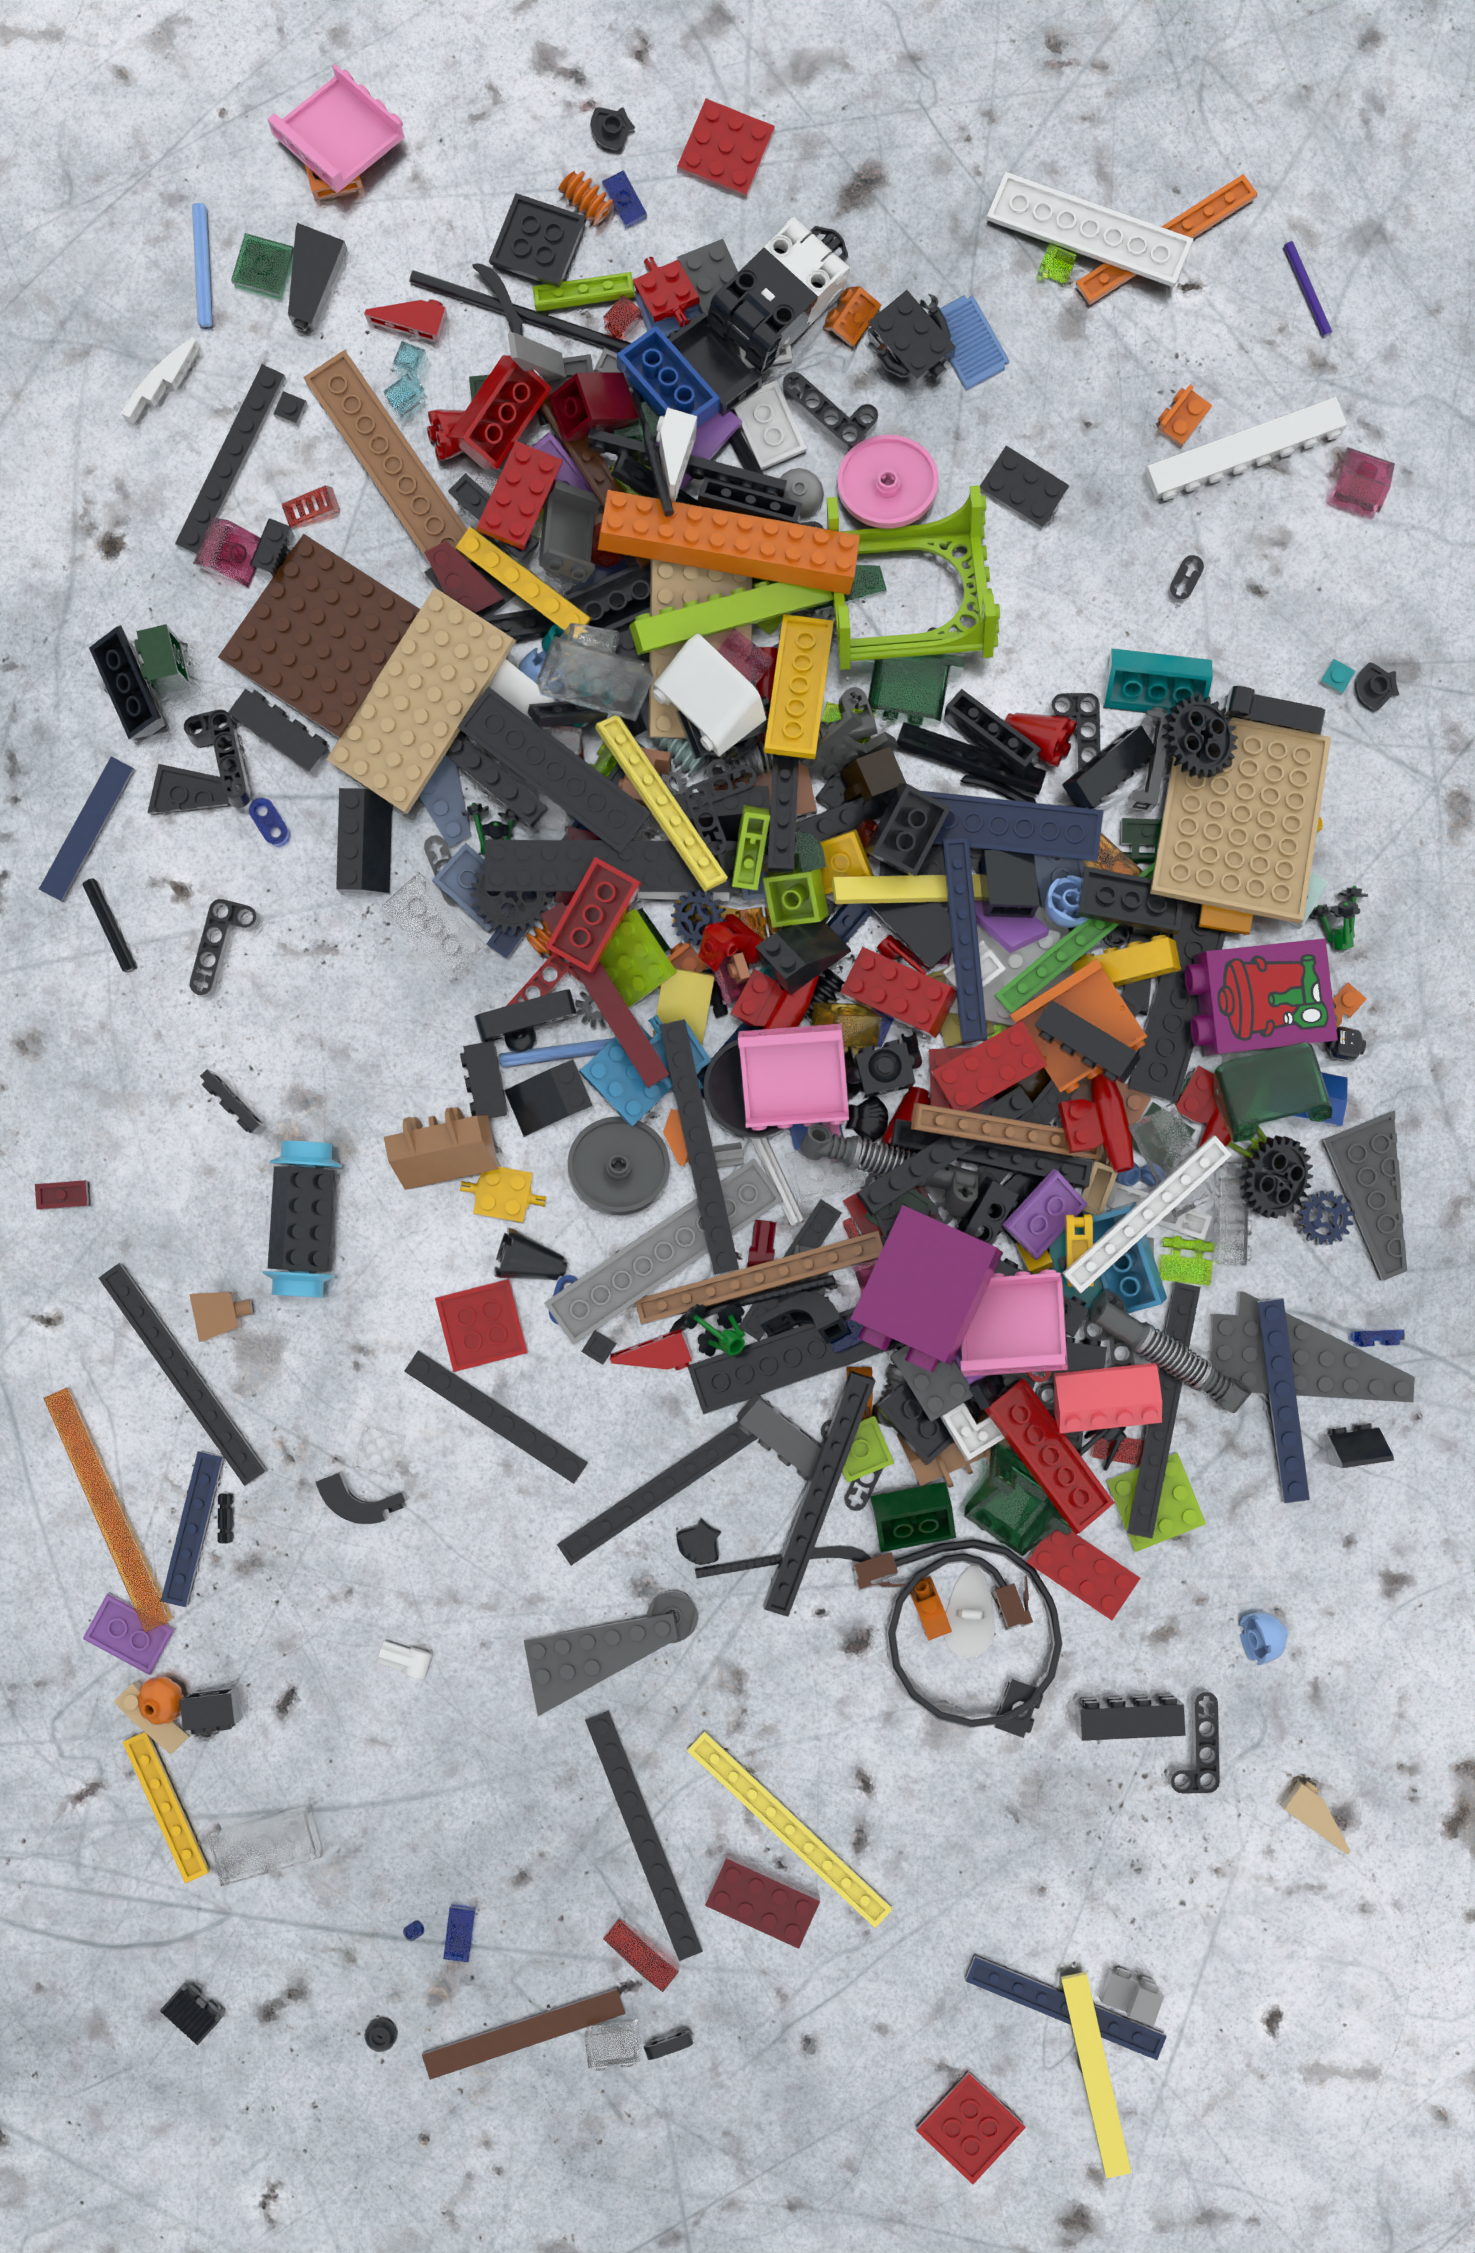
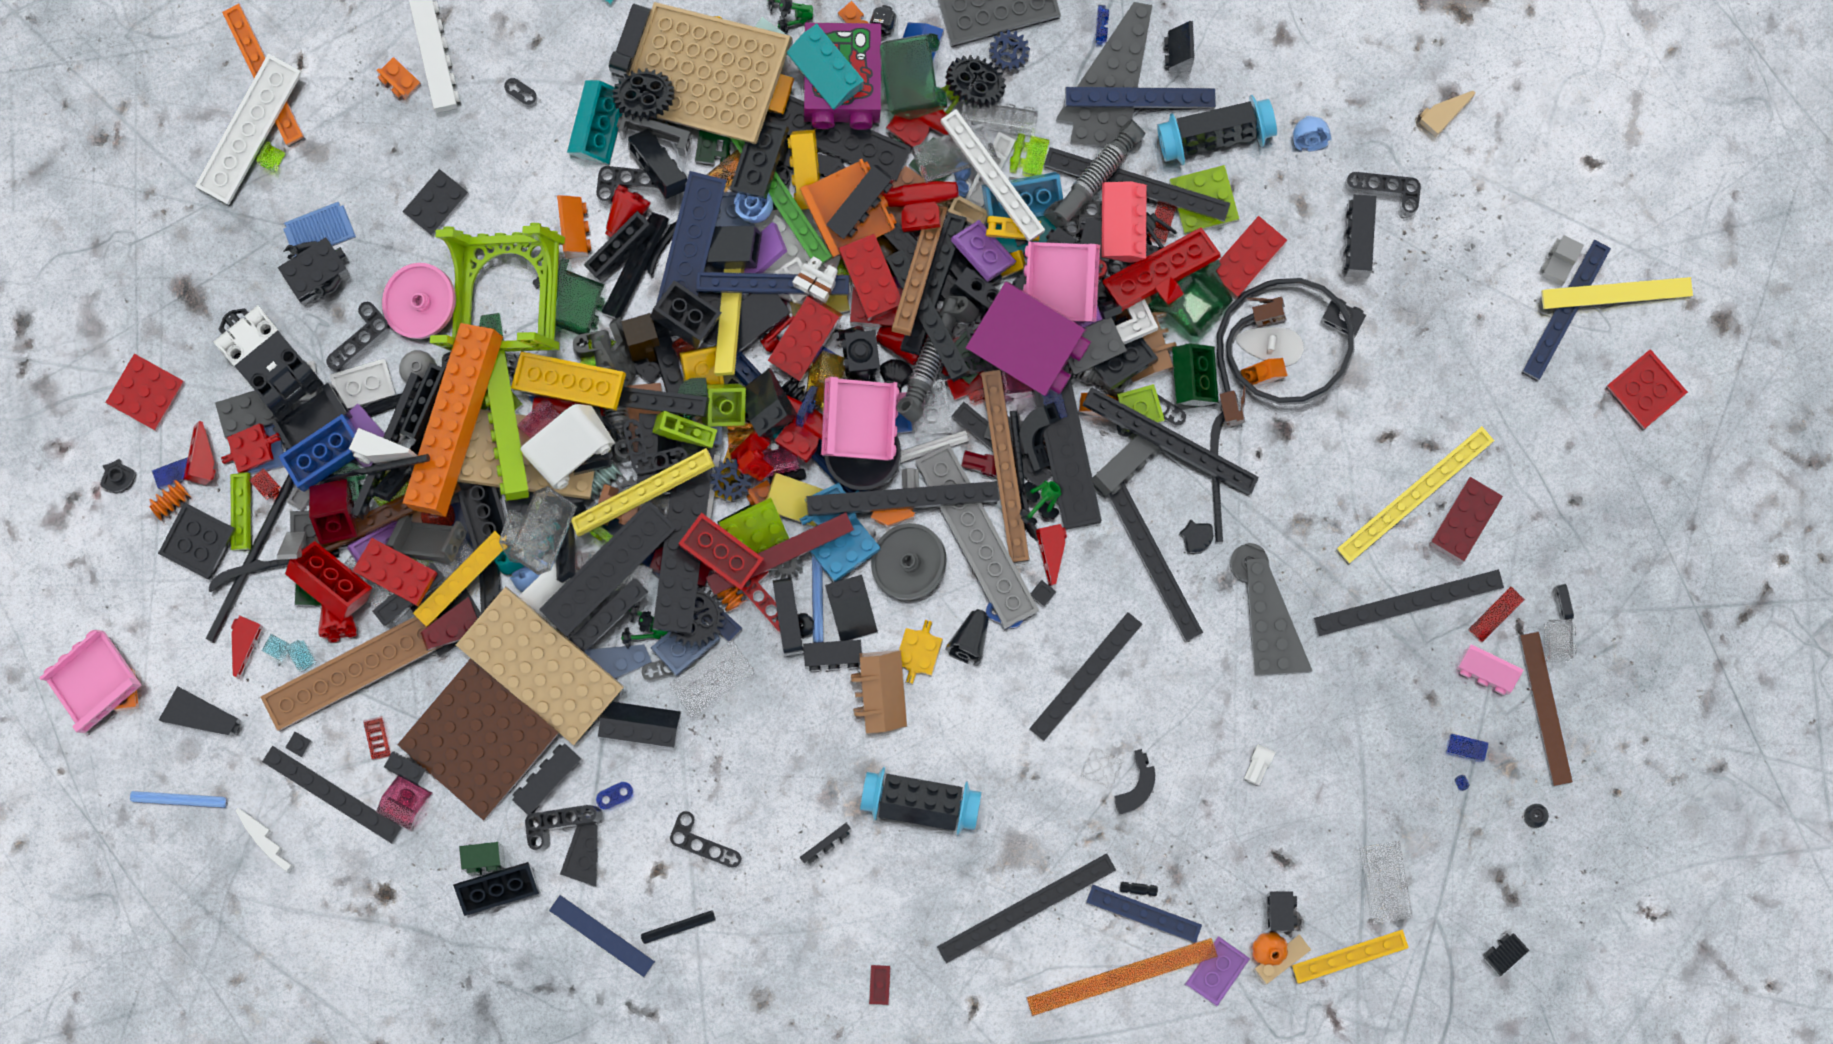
camera: 85 degrees left, 5 degrees down
medium nougat torso [189,1292,253,1342] -> none
clear green plate [231,233,294,297] -> none
red plate [435,1279,528,1372] -> none
nougat plate [727,952,751,984] -> none
orange bracket [823,286,882,346] -> none
none -> slope [183,421,215,485]
none -> orange slope [557,195,592,259]
none -> teal slope [786,24,864,110]
none -> white hips [793,257,838,303]
none -> clear blue plate [796,386,818,428]
none -> red slope [1155,277,1184,305]
none -> black brick [1157,95,1277,165]
none -> bright pink slope [1457,644,1523,695]

